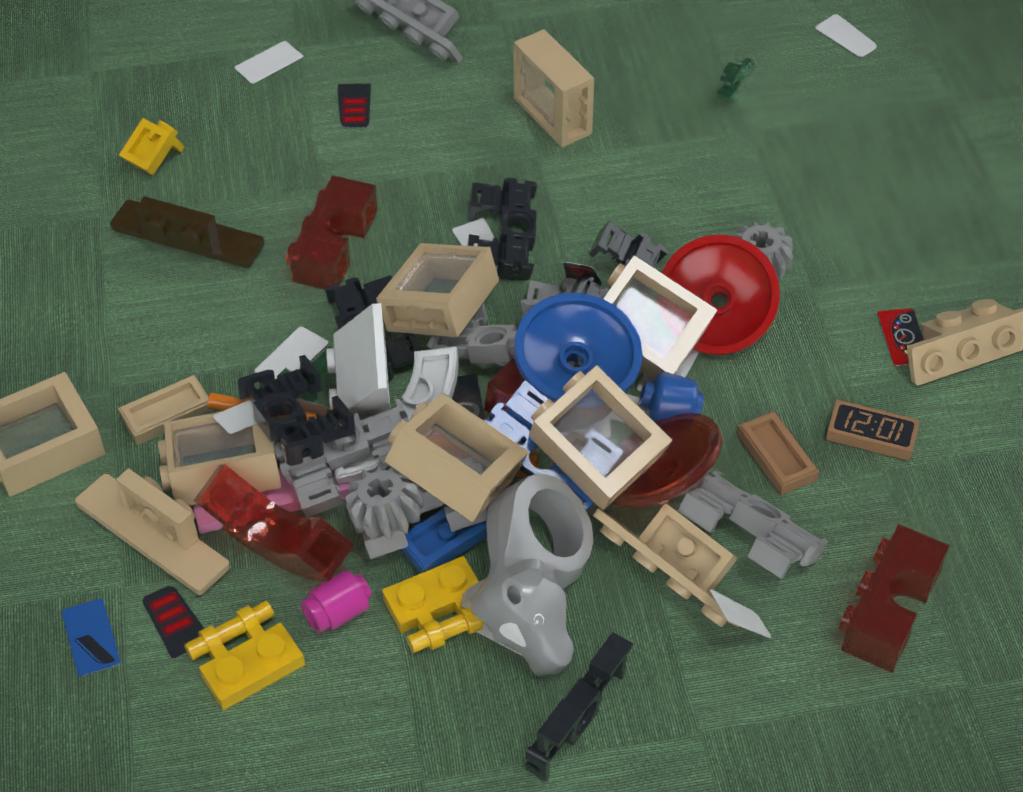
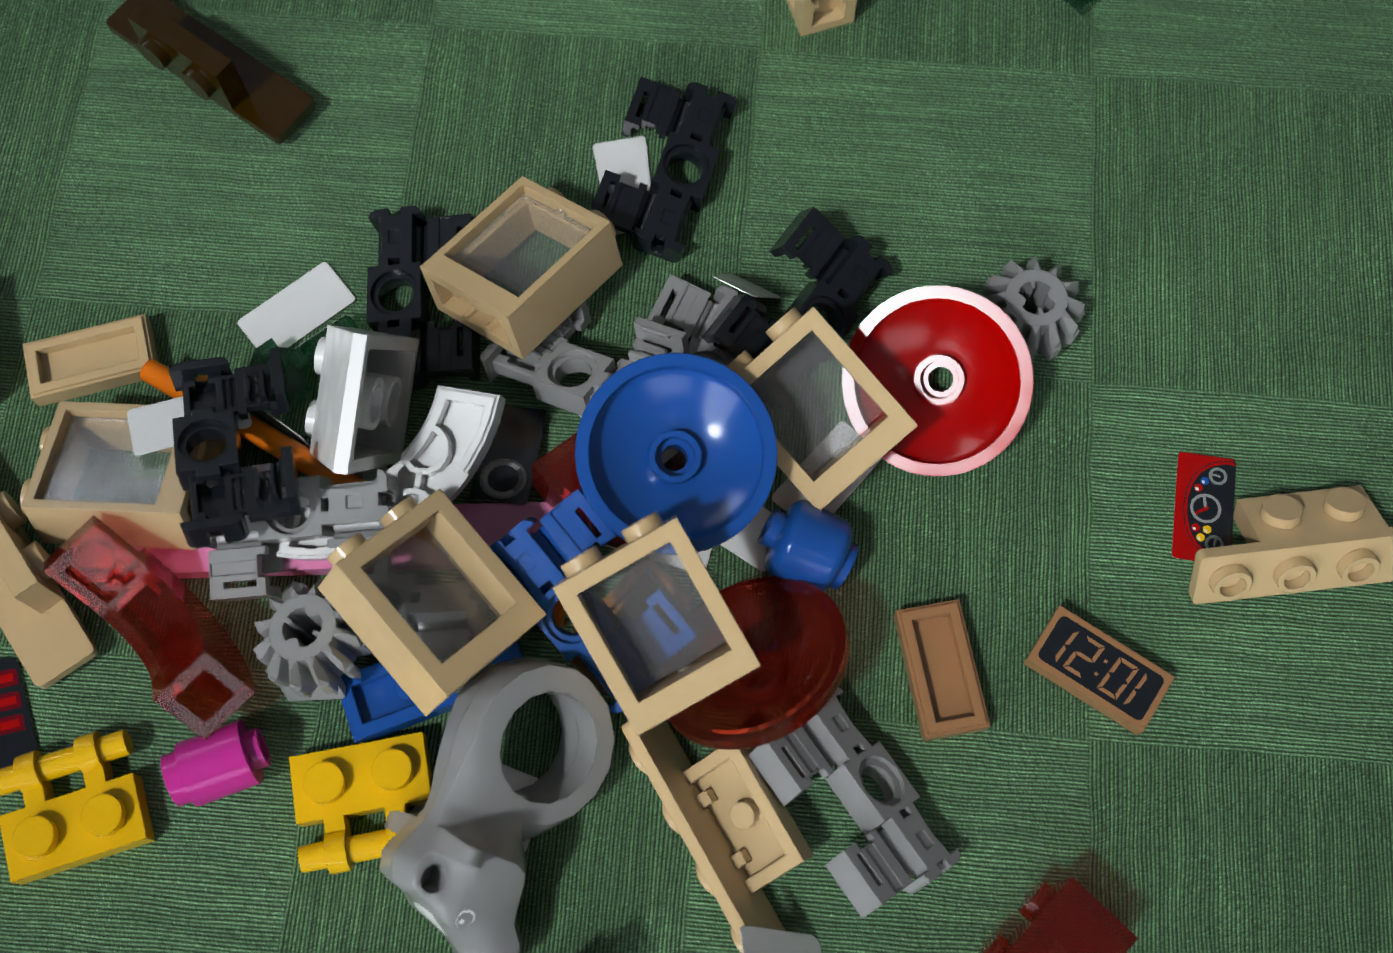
camera: 15 degrees right, 20 degrees up
clear red arch [286,175,378,290] -> none

